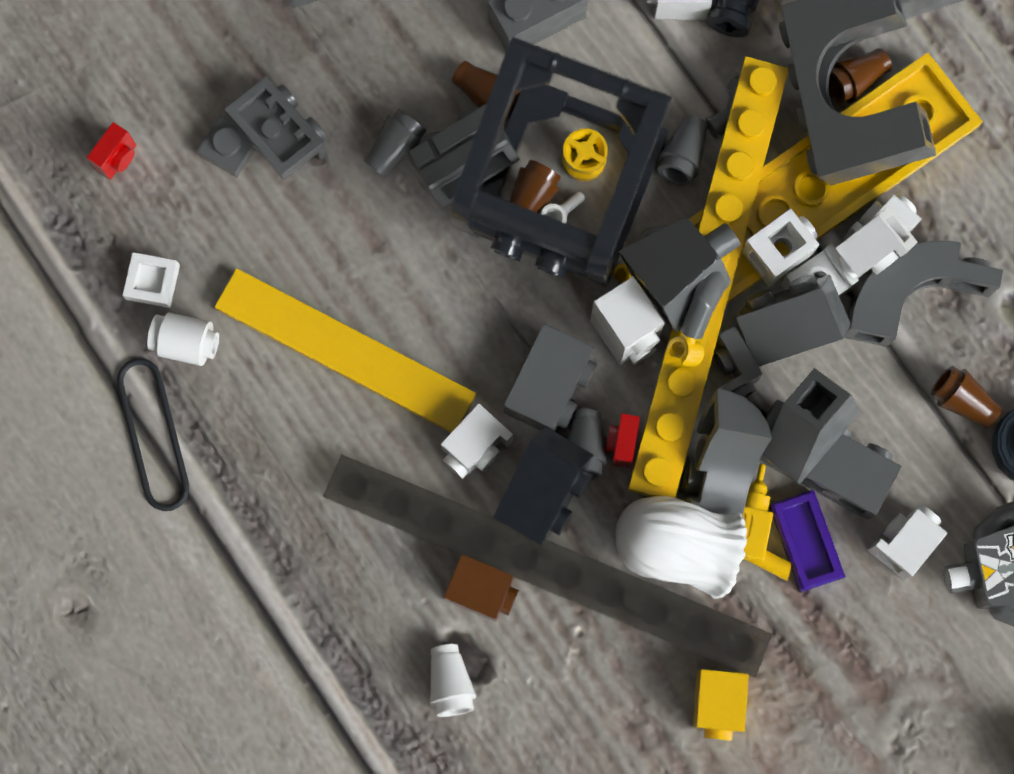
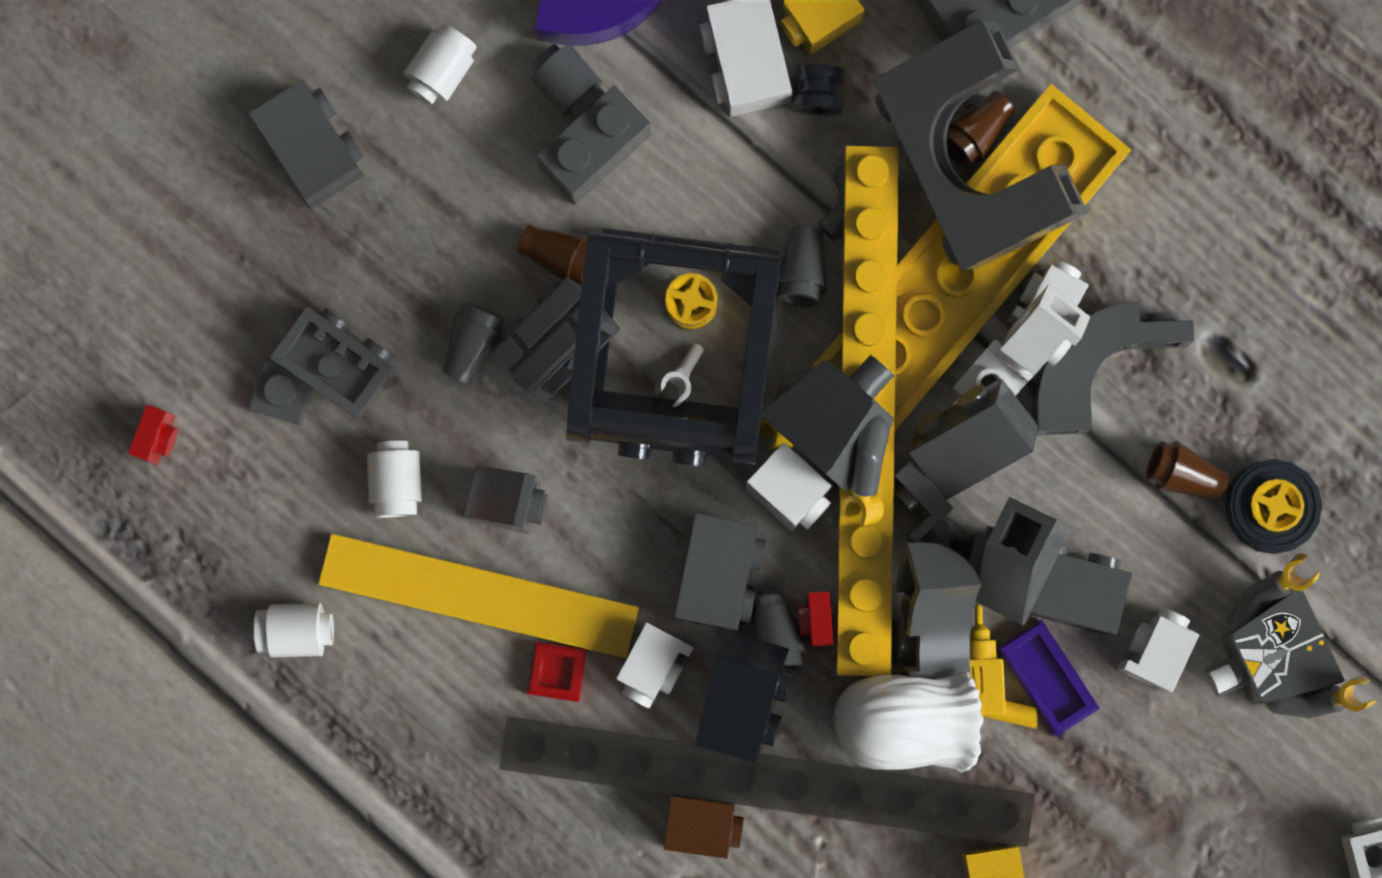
camera: 15 degrees left, 5 degrees up
black piece [117,358,189,511] -> none
white plate [123,252,180,308] -> none
reddish brown cone [509,160,561,213] -> none
white brick [741,209,820,287] -> none
none -> white brick [367,441,422,518]
none -> dark grey slope [464,465,548,534]
none -> red tile [527,642,588,702]

